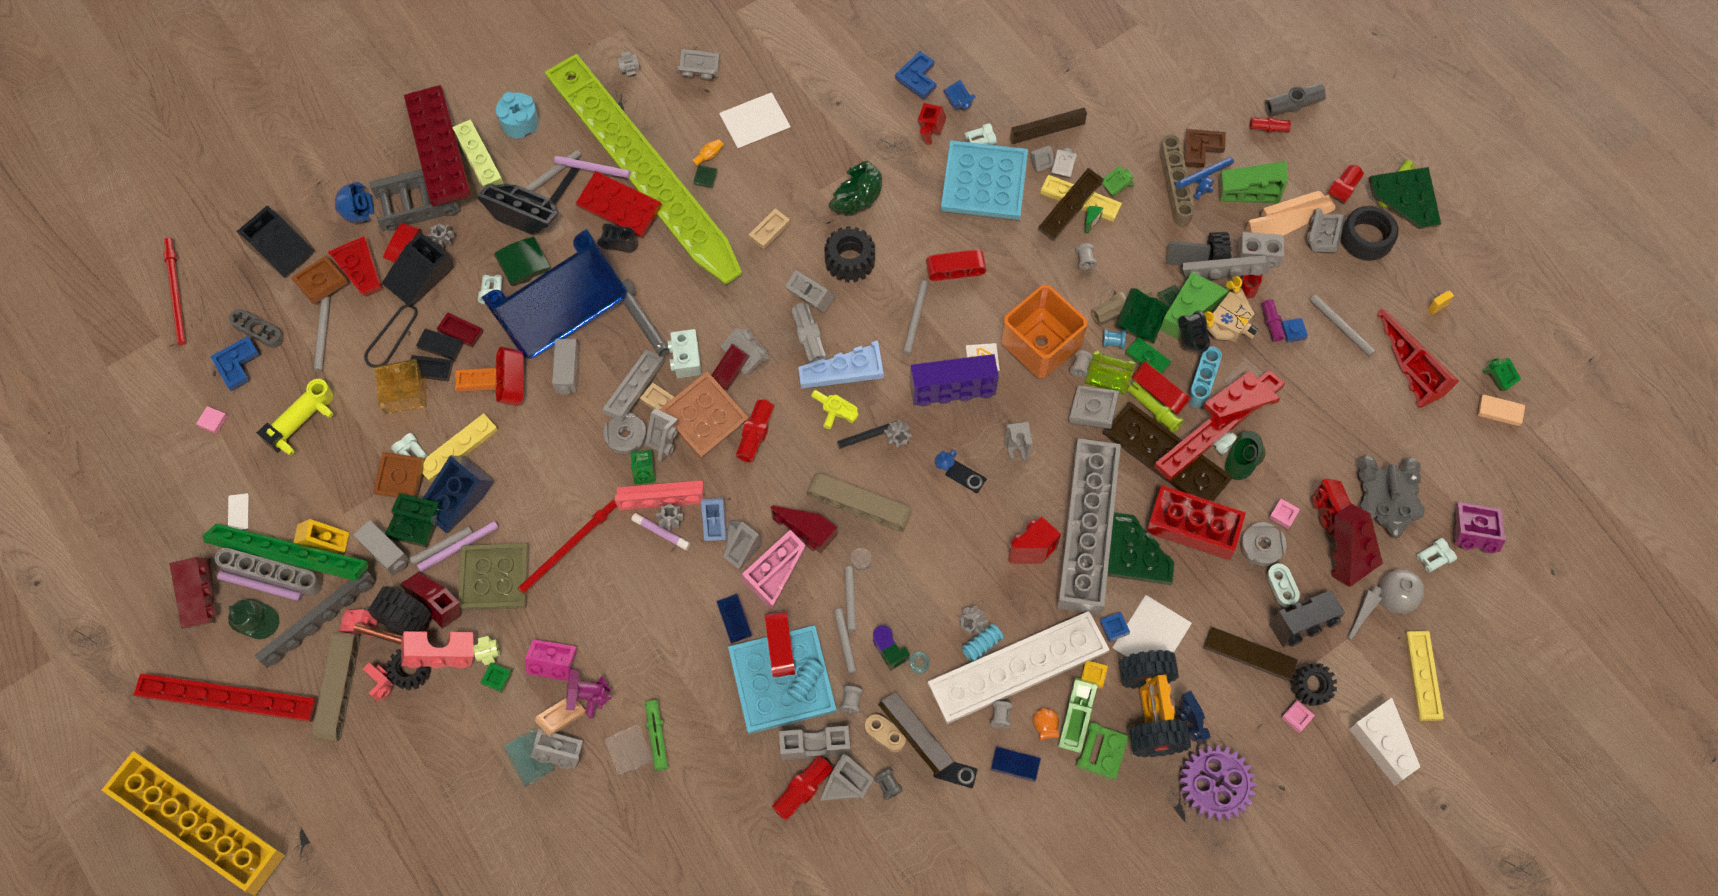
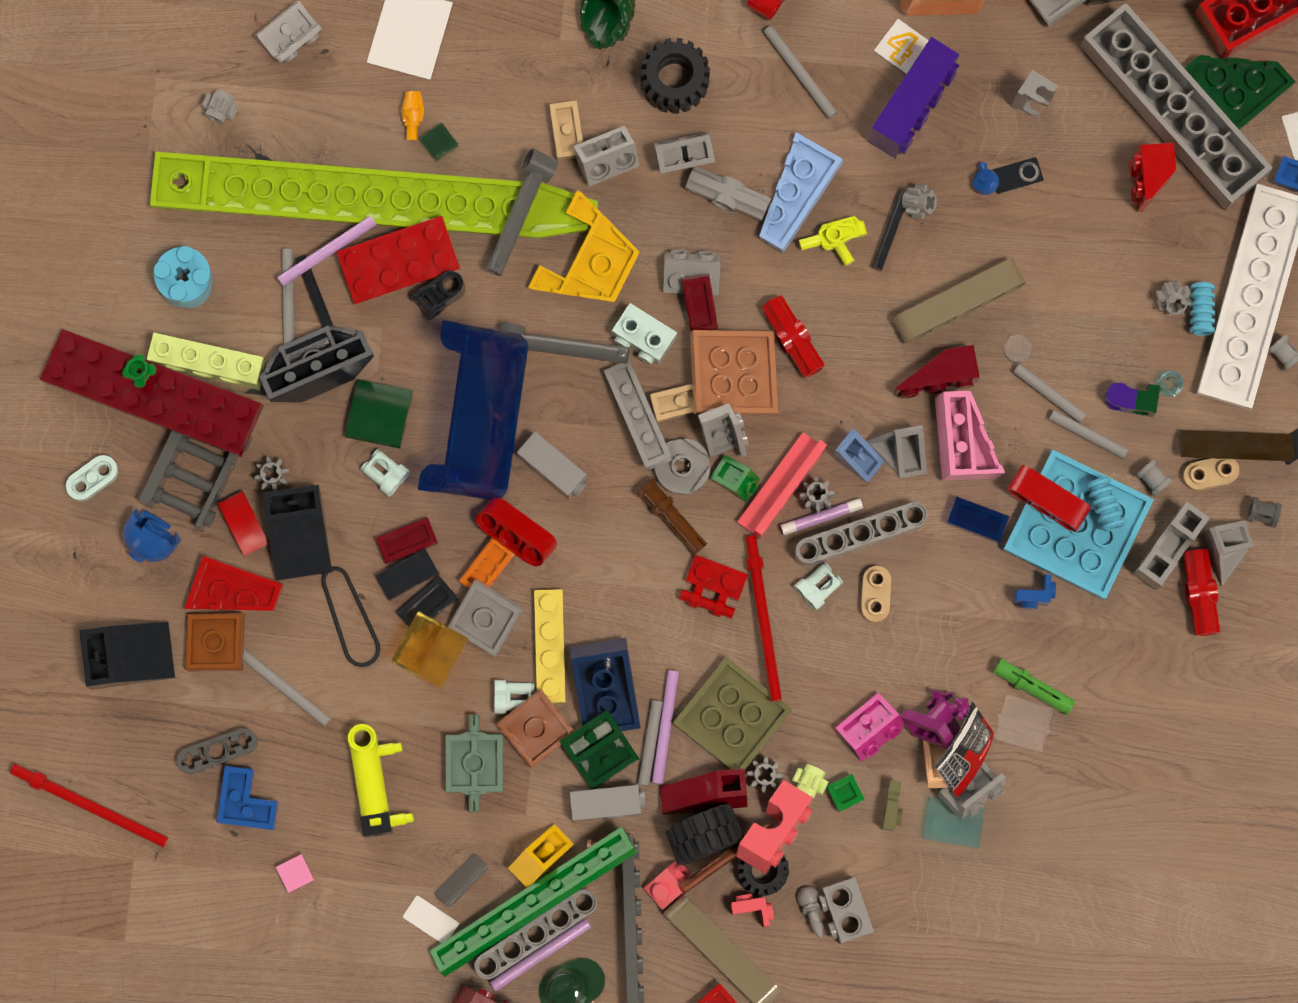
camera: 55 degrees left, 15 degrees up
none -> light aqua plate [66,455,119,502]
none -> green plate [123,354,156,388]
none -> dark grey slope [435,854,488,908]
none -> sand green plate [446,715,503,813]
none -> light grey plate [447,579,524,657]
none -> dark grey piece [486,148,558,276]
none -> yellow wing [528,190,640,302]
none -> light grey brick [573,126,640,187]
none -> reddish brown pin [636,478,708,555]
none -> red plate [679,555,748,619]
none -> light grey gear [747,757,783,793]
none -> light aqua piece [793,562,843,611]
none -> light grey beam [794,502,928,567]
none -> light grey bar [797,886,823,938]
none -> light grey brick [818,877,874,944]
none -> tan plate [861,566,891,623]
none -> olive plate [881,780,903,832]
none -> sticker [935,701,994,798]
none -> blue bracket [1014,574,1056,610]

